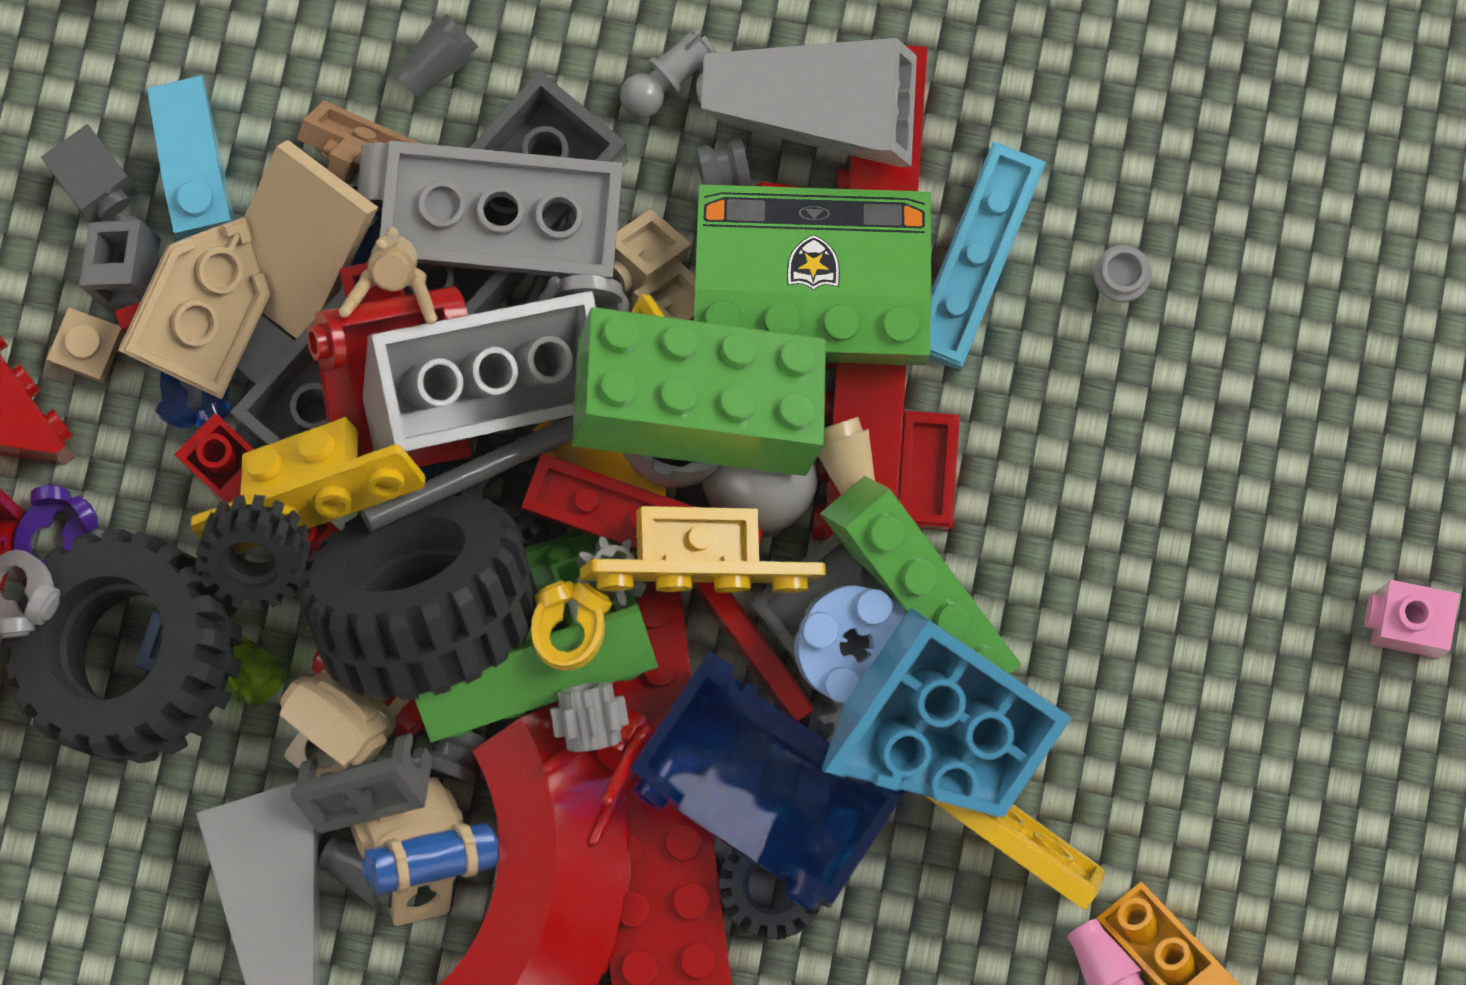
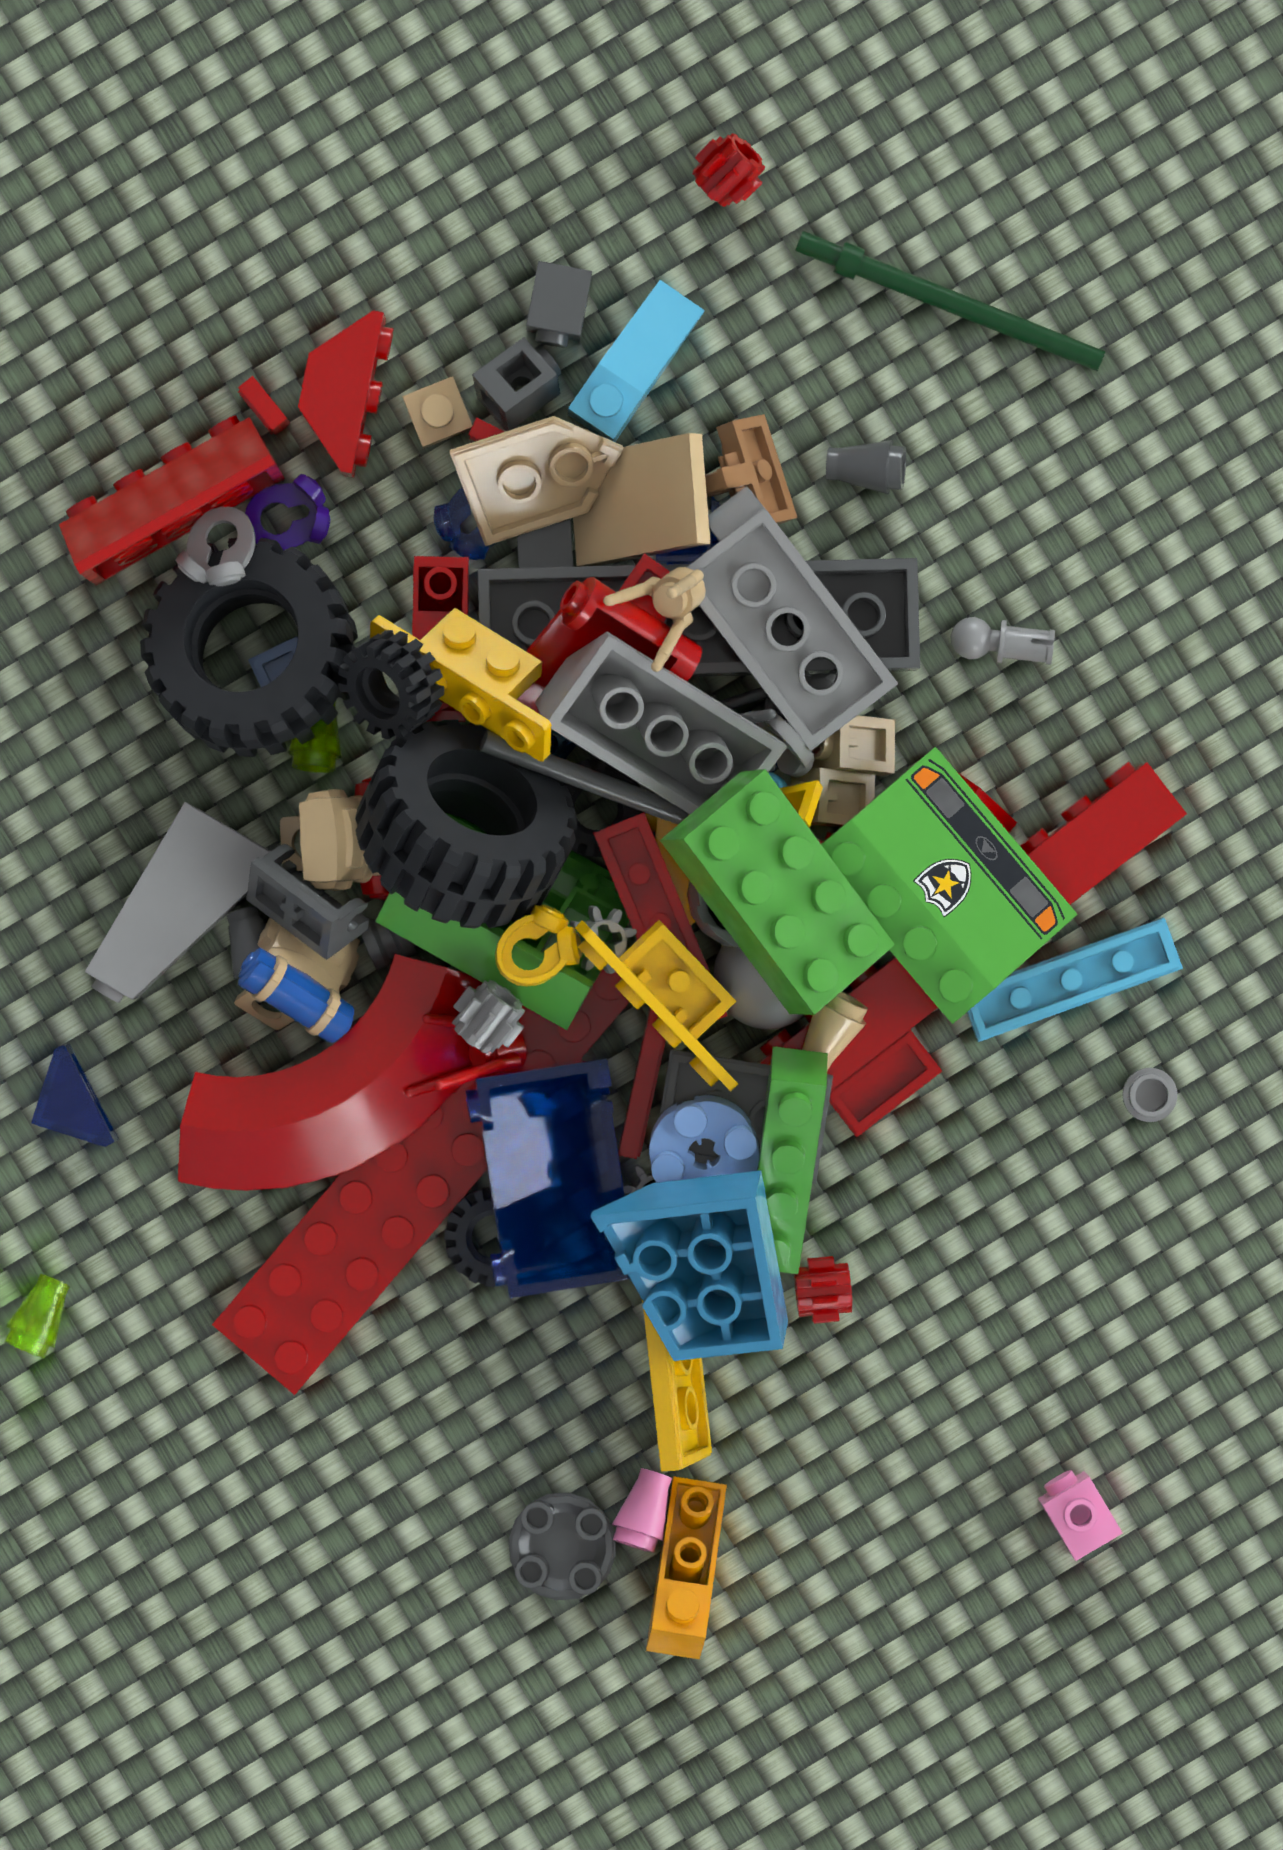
camera: 45 degrees right, 10 degrees up
dark grey wheel [696,138,752,186] -> none
light grey slope [697,38,917,167] -> none
none -> red gear [794,1256,852,1324]

